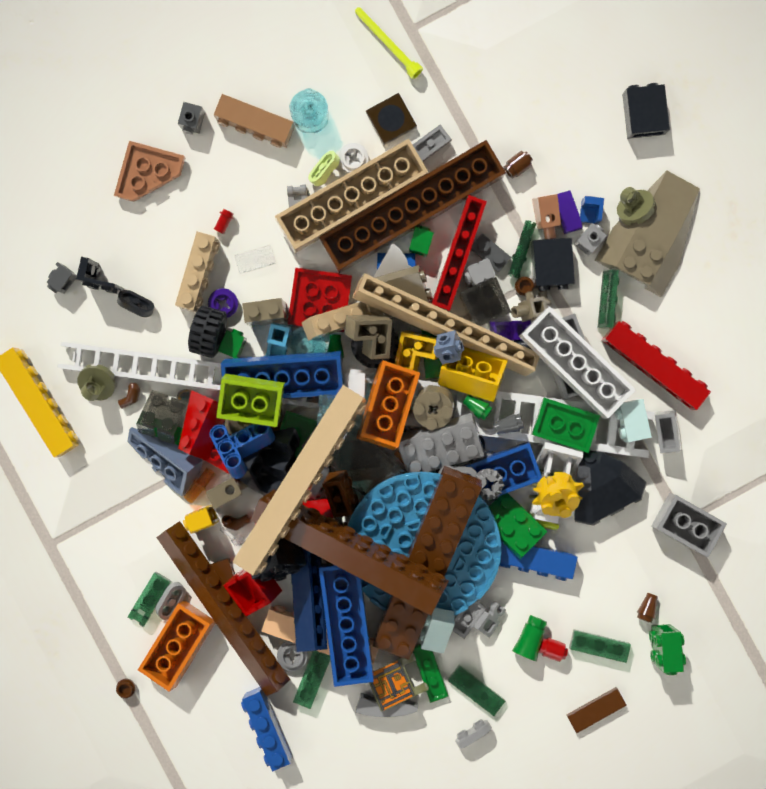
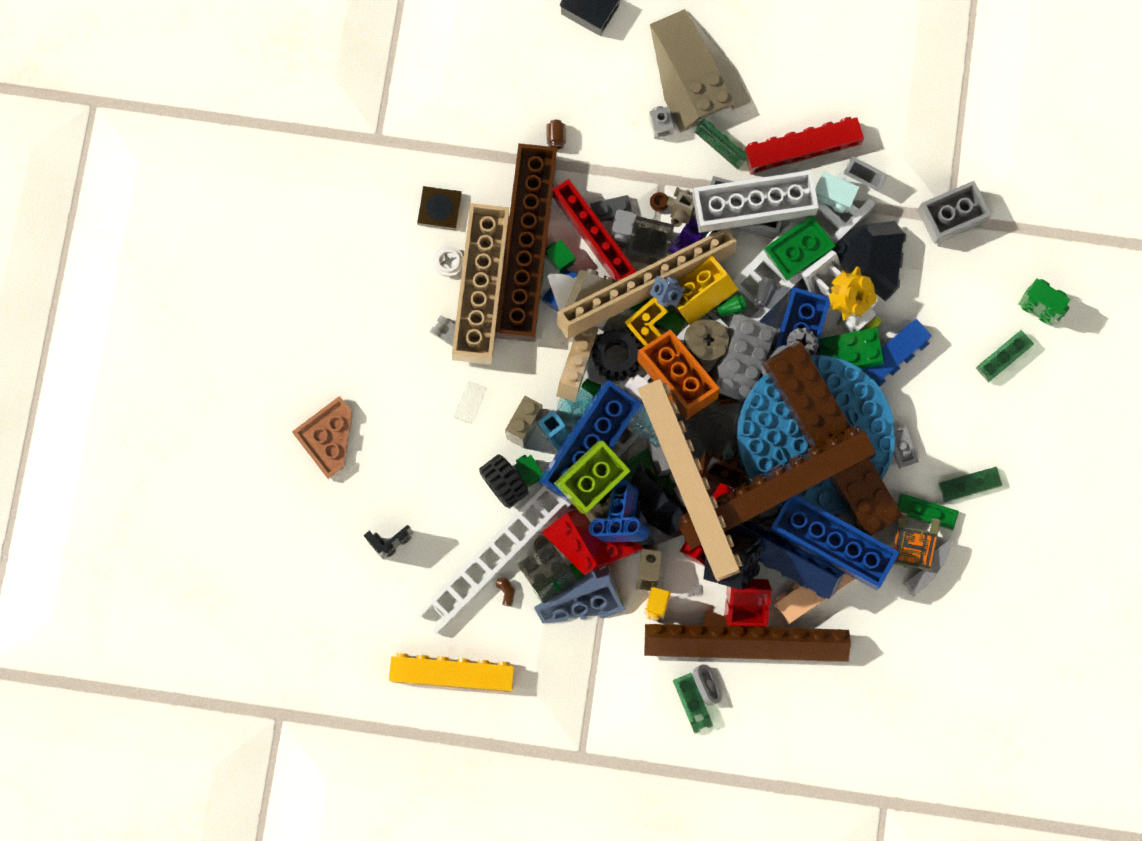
camera: 60 degrees left, 10 degrees down
dark grey brick [47,262,77,294] -> none
olive tile [77,364,117,401] -> none
reddish brown plate [116,678,136,698] -> none
black plate [117,290,154,317] -> none
orange brick [138,601,215,692] -> none
tan brick [175,231,220,312] -> none
dark grey brick [177,102,205,135] -> none
clear orange axle [184,467,216,503] -> none
dark purple gear [208,288,239,318] -> none
medium nougat brick [213,94,295,148] -> none
red pin [213,208,234,234] -> none
reddish brown arm [221,514,251,531] -> none
blue brick [241,687,292,772] -> none
light grey gear [277,641,308,671] -> none
red plate [287,267,352,333] -> none
clear light blue brick [289,88,329,133] -> none
clear green plate [293,651,331,709] -> none
yellowish green plate [308,151,340,186] -> none
dark tan brick [345,314,392,359] -> none
neon yellow piece [355,7,423,79] -> none
light grey plate [412,124,452,162] -> none
light aqua brick [418,608,455,654] -> none
light grey plate [455,719,492,749] -> none
light grey plate [474,601,506,638] -> none
clear green pin [508,220,537,279] -> none
green plant [512,615,547,662] -> none
black brick [531,238,575,291] -> none
nougat torso [532,194,561,239] -> none
red brick [539,637,568,662] -> none
dark purple slope [557,190,583,234] -> none
reddish brown tile [566,687,627,733] -> none
blue panel [580,196,604,224] -> none
olive tile [617,187,656,225] -> none
reddish brown cone [637,593,658,623] -> none

